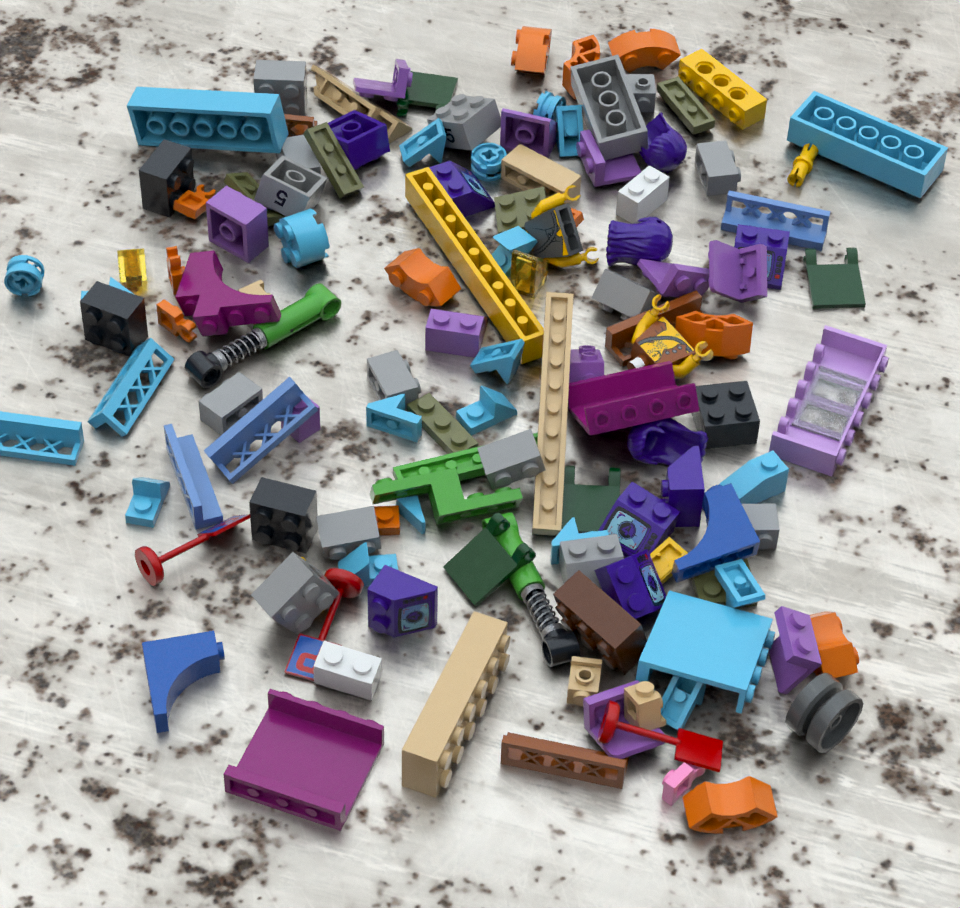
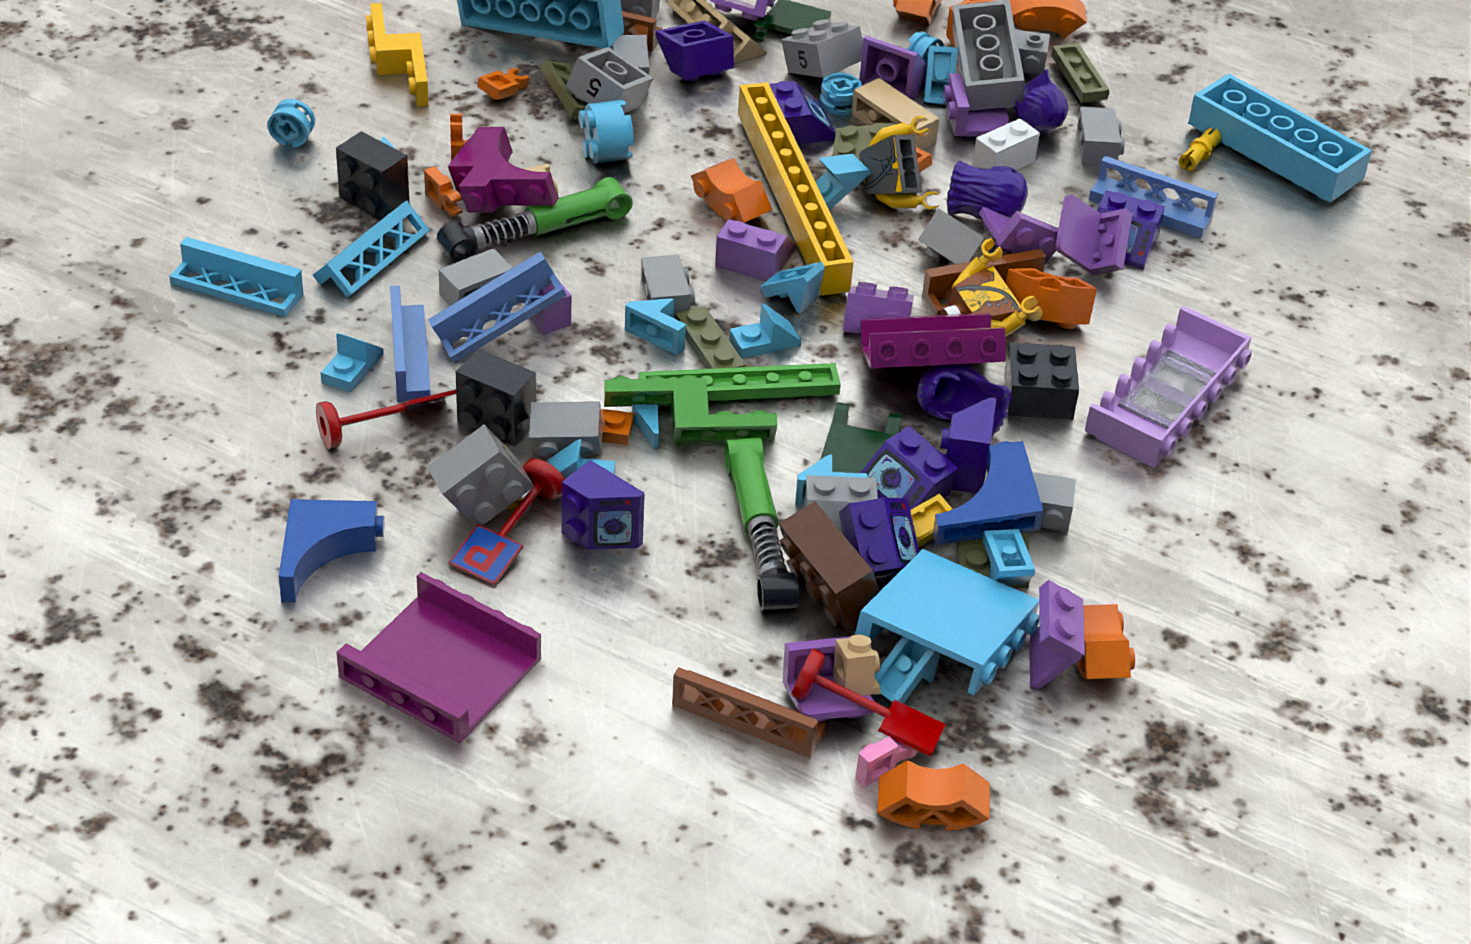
camera: 10 degrees right, 5 degrees down
clear yellow slope [117,248,147,288] -> none
black brick [139,139,196,218] -> none
medium lavender brick [206,186,269,263] -> none
olive plate [303,122,364,199] -> none
white brick [314,641,382,701] -> none
medium azure slope [399,118,446,167] -> none
tan brick [402,611,511,798] -> none
dark green flag [443,513,536,607] -> none
light grey brick [477,429,546,490] -> none
clear yellow slope [511,249,548,299] -> none
tan plate [532,292,573,536] -> none
tan brick [567,656,602,707] -> none
yellow brick [678,48,767,130] -> none
medium azure slope [702,450,789,508] -> none
dark grey wheel [785,673,864,753] -> none
dark green flag [803,247,866,309] -> none
none -> yellow bracket [365,3,429,106]

